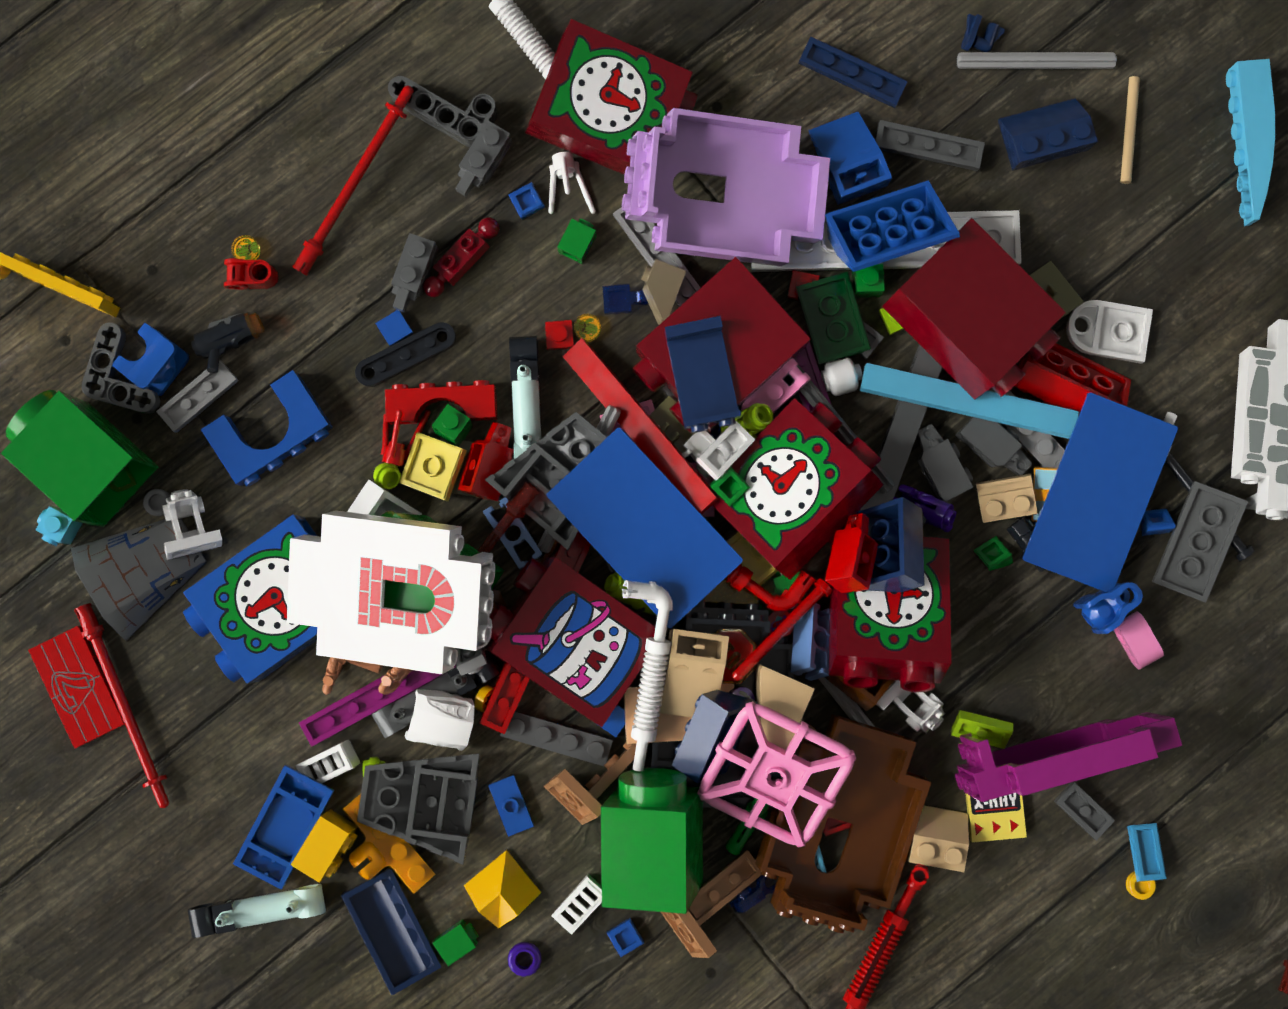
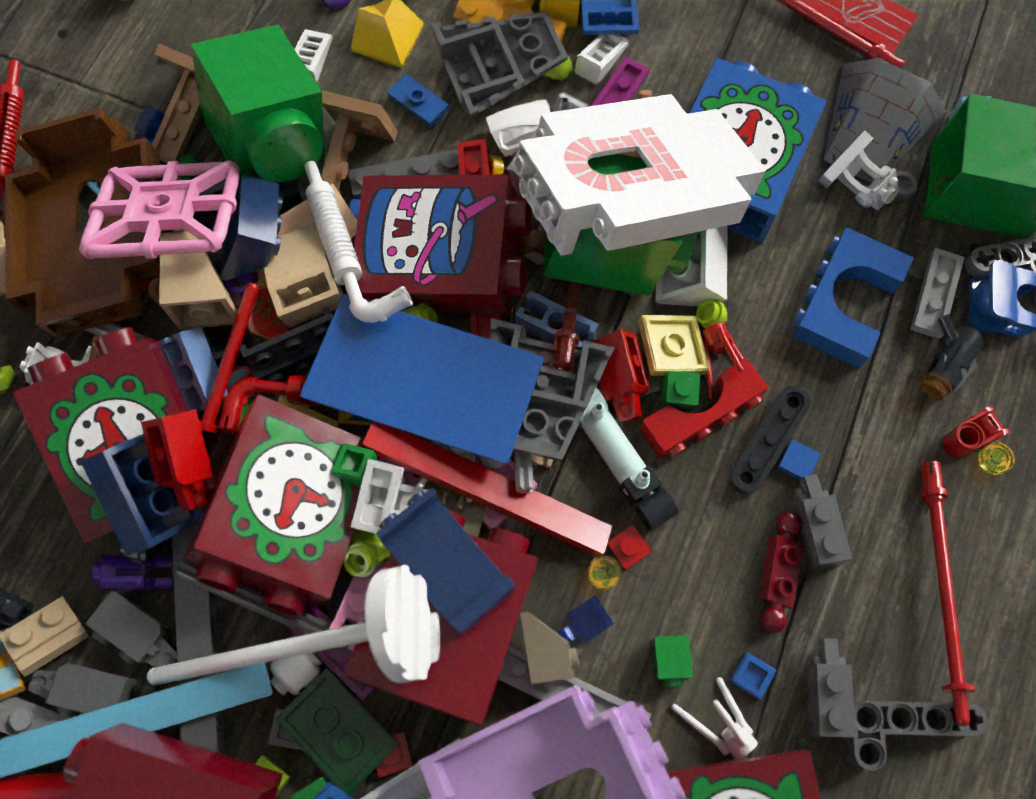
camera: 155 degrees right, 15 degrees down
green slope [974,536,1013,571] -> none
none -> white piece [147,565,440,685]

